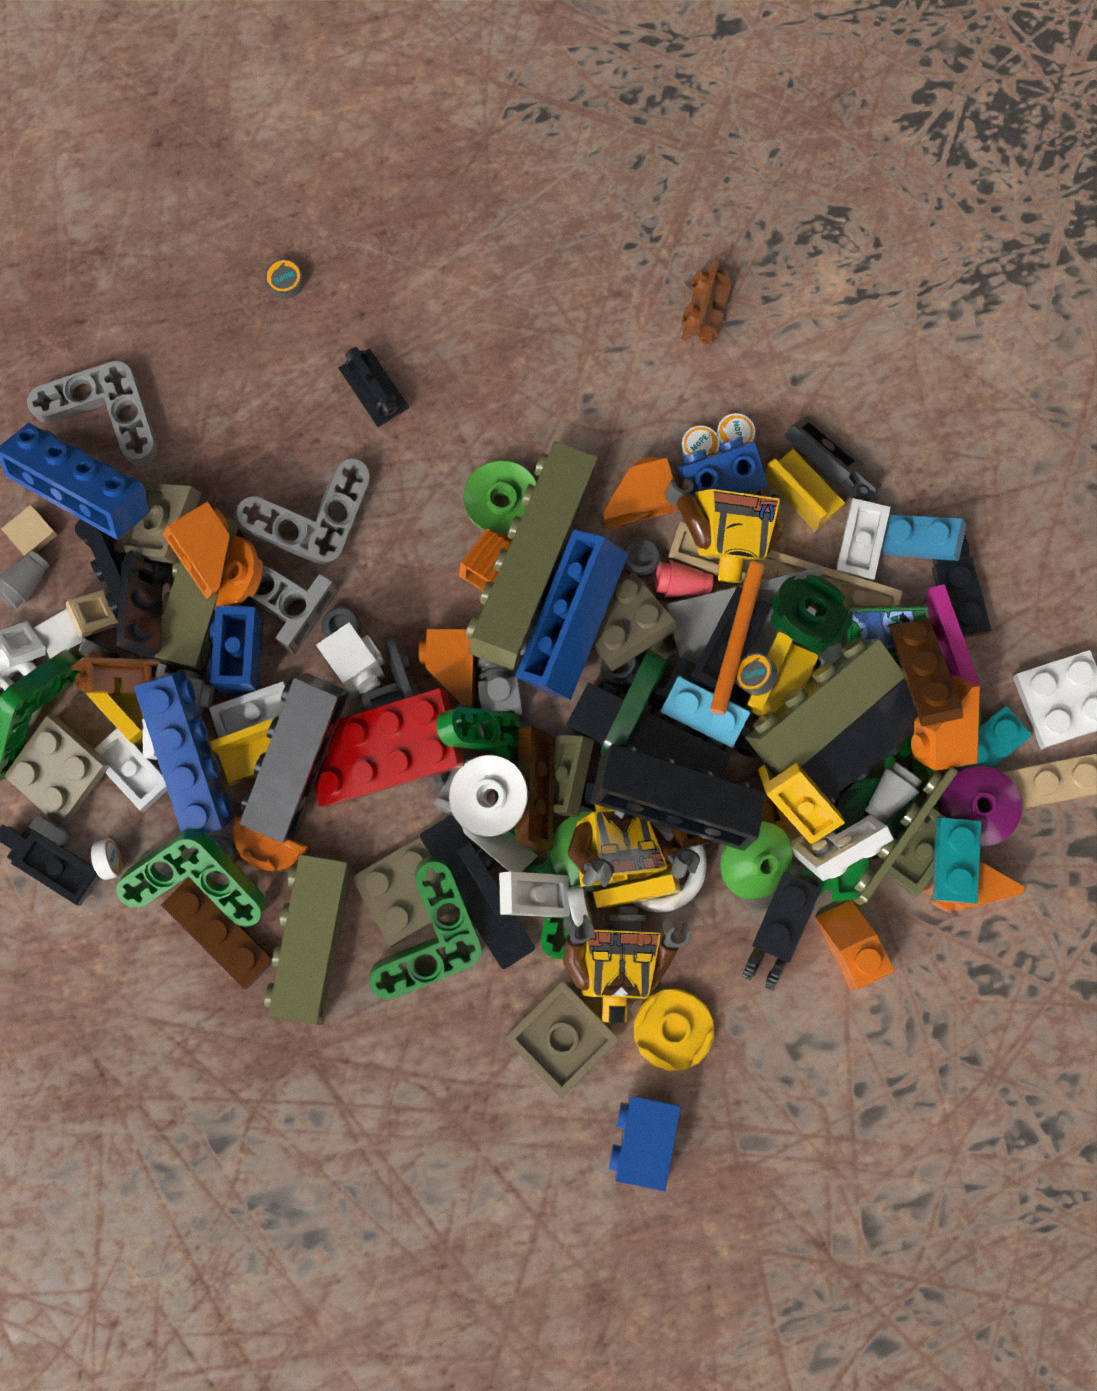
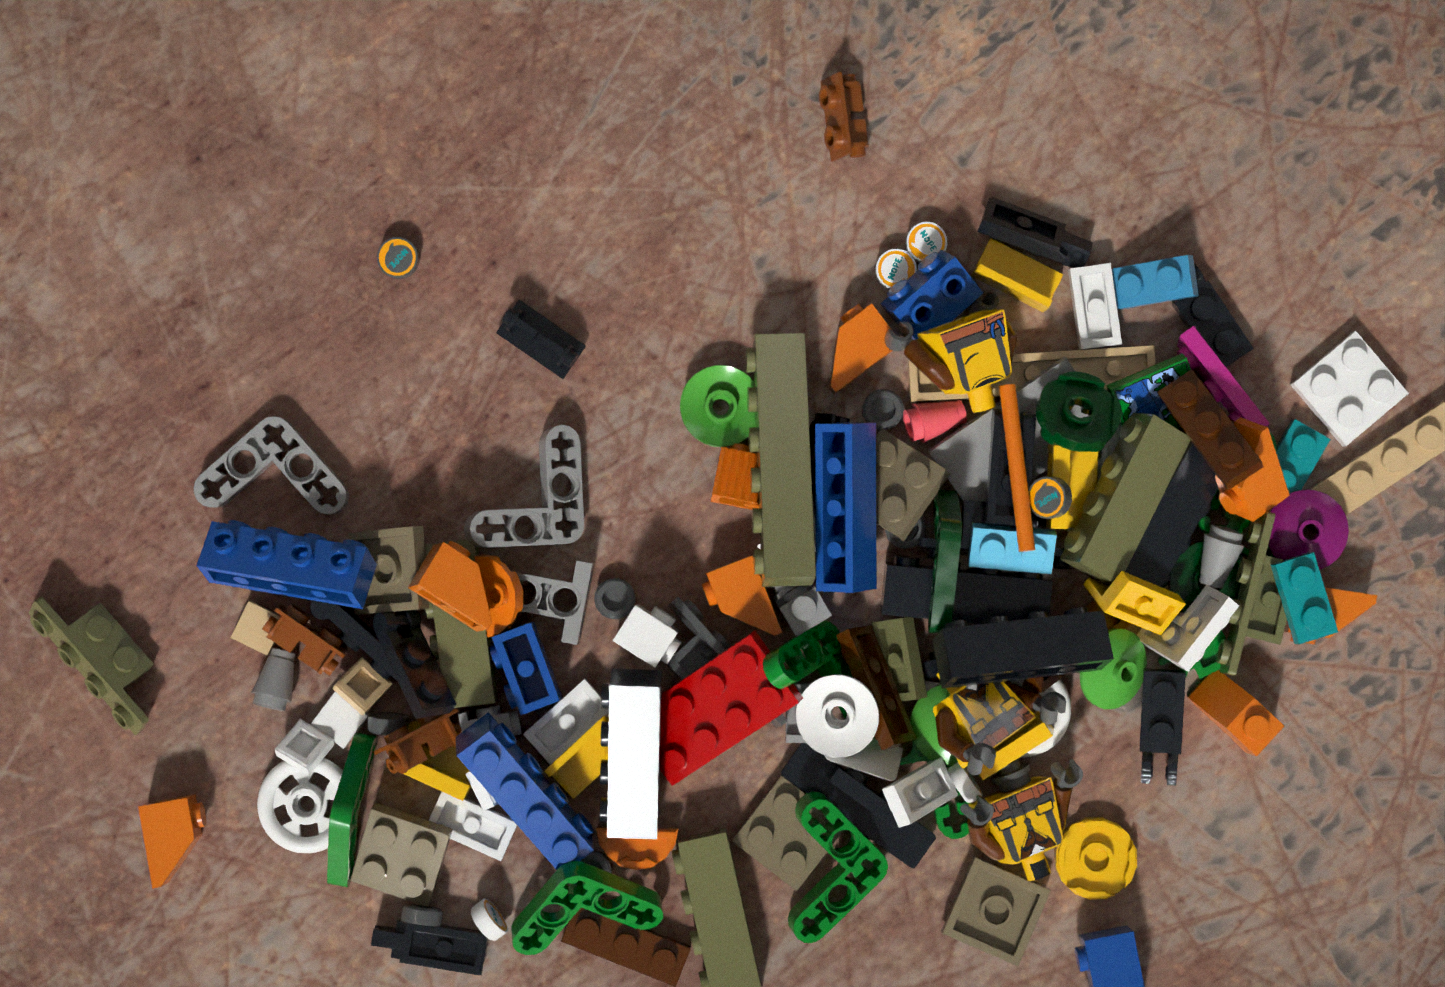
camera: 30 degrees left, 10 degrees up
none -> dark orange hinge [262,603,347,676]

